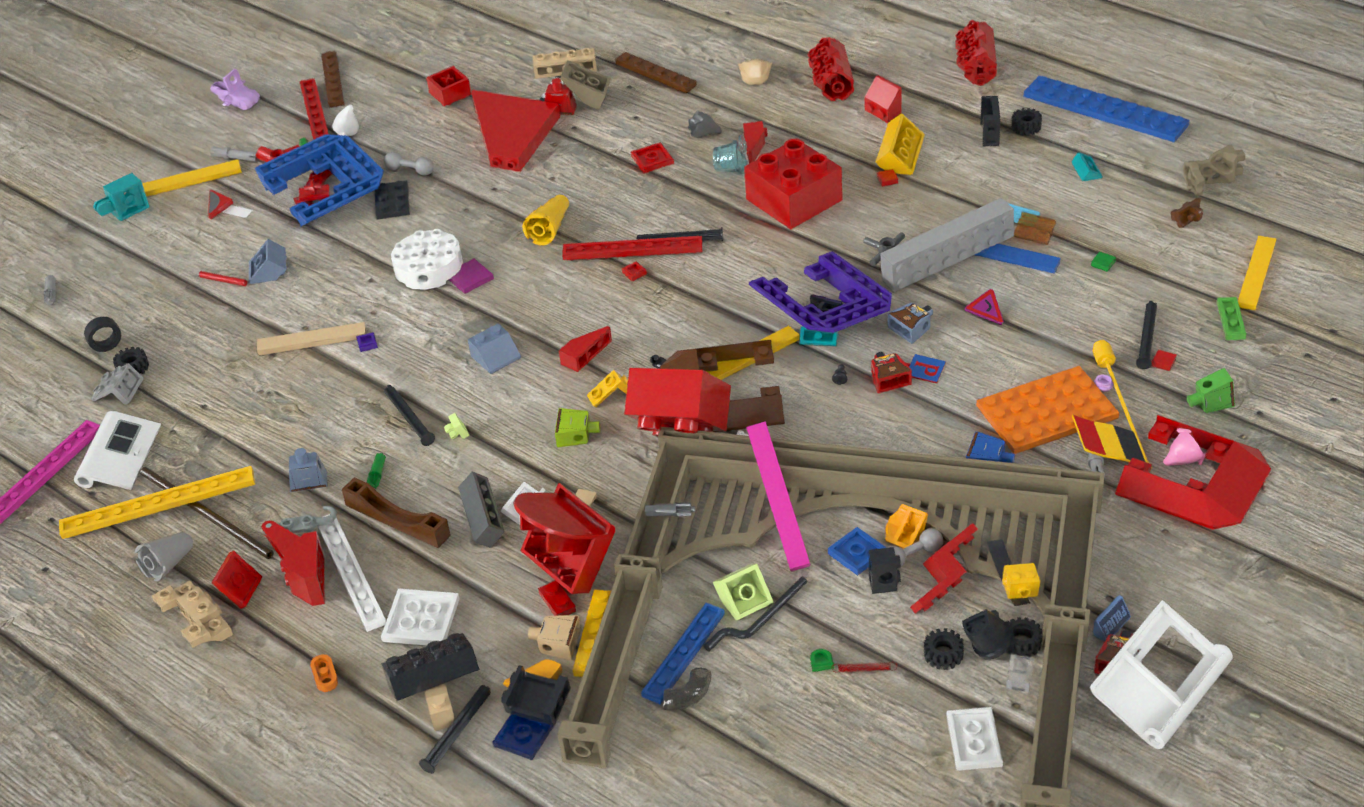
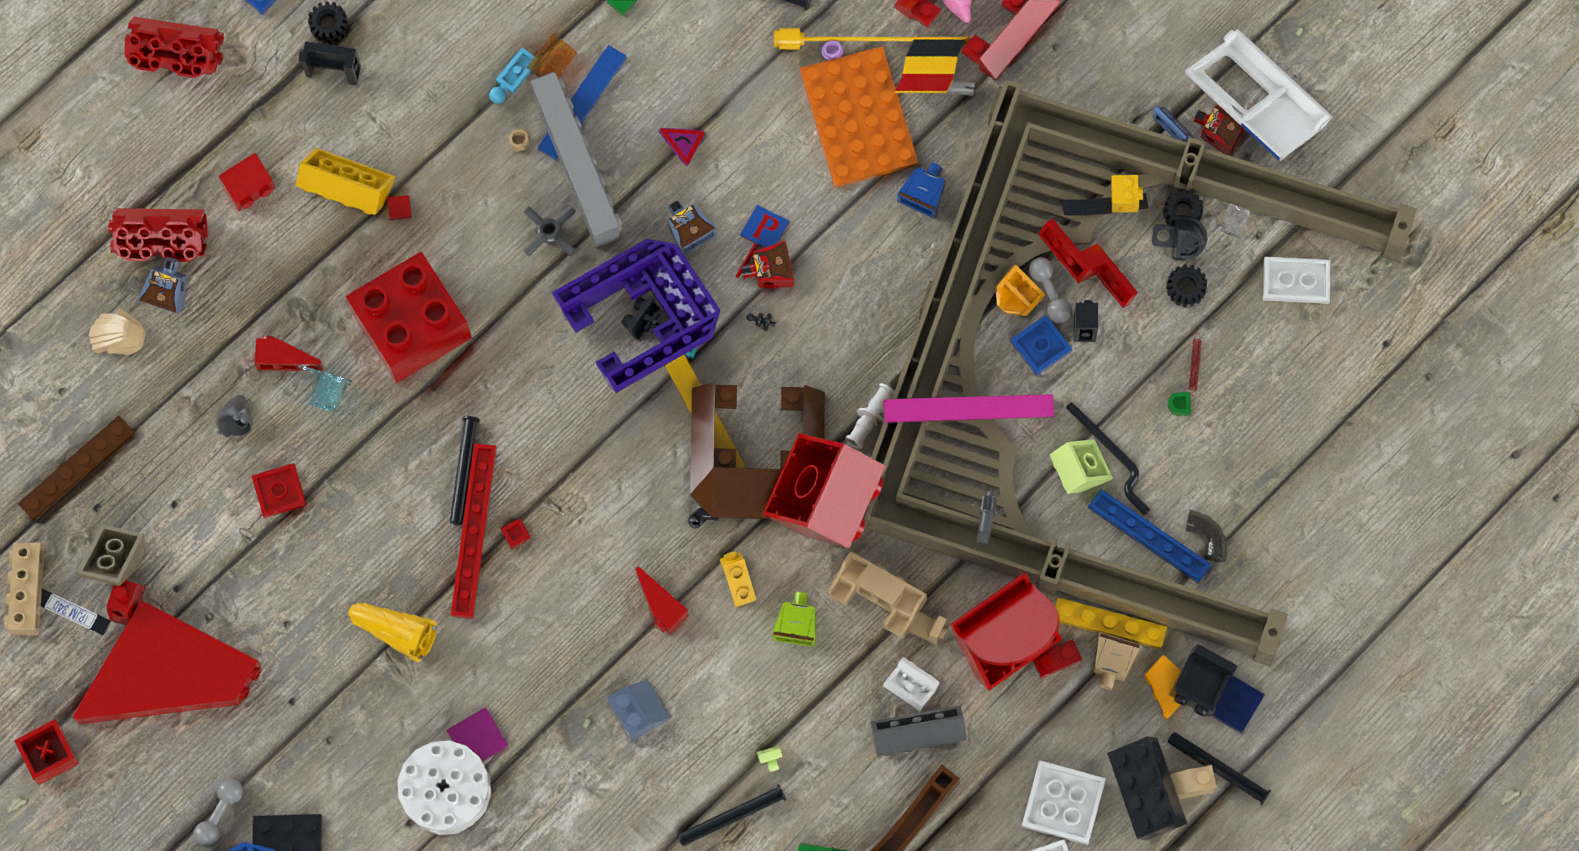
camera: 85 degrees left, 30 degrees up
none -> torso [138,257,187,314]
none -> tan bracket [827,551,927,639]

